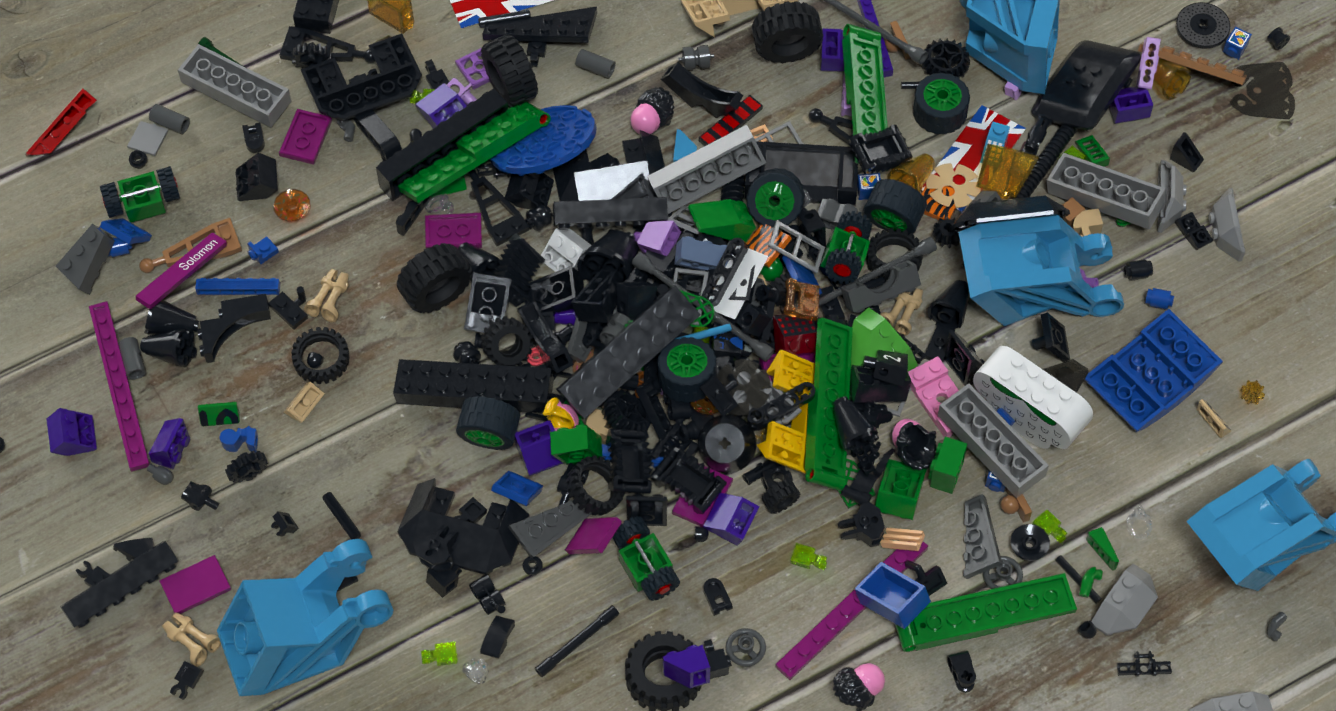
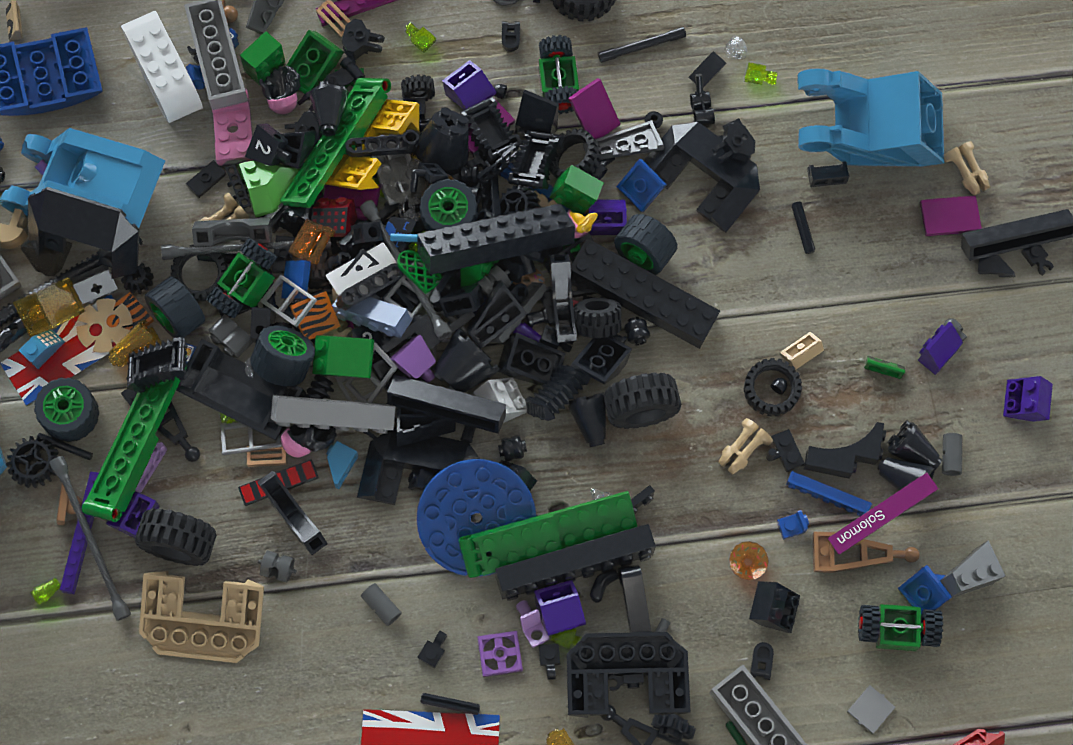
camera: 160 degrees left, 10 degrees up
magenta plate [89,301,150,472] -> none
black plate [129,150,148,168] -> none
dark grey pin [149,104,190,134] -> none
black plate [170,661,204,700] -> none
black piece [181,481,219,511] -> none
blue leg [219,426,258,453] -> none
black gear [225,451,268,483] -> none
black tile [271,511,299,537] -> none
magenta tile [279,109,332,165] -> none
magenta tile [425,213,482,248] -> none
black plate [454,497,487,523] -> none
black plate [466,168,529,246] -> none
black tyre [481,34,538,107] -> none
black wing [482,6,597,43] -> none
hair [630,87,675,135] -> none
black cone [927,280,970,330] -> none
black slope [944,330,985,386] -> none
black tile [1032,312,1070,362] -> none
clear smoke slope [1042,359,1089,393] -> none
medium nougat panel [1062,197,1085,227] -> none

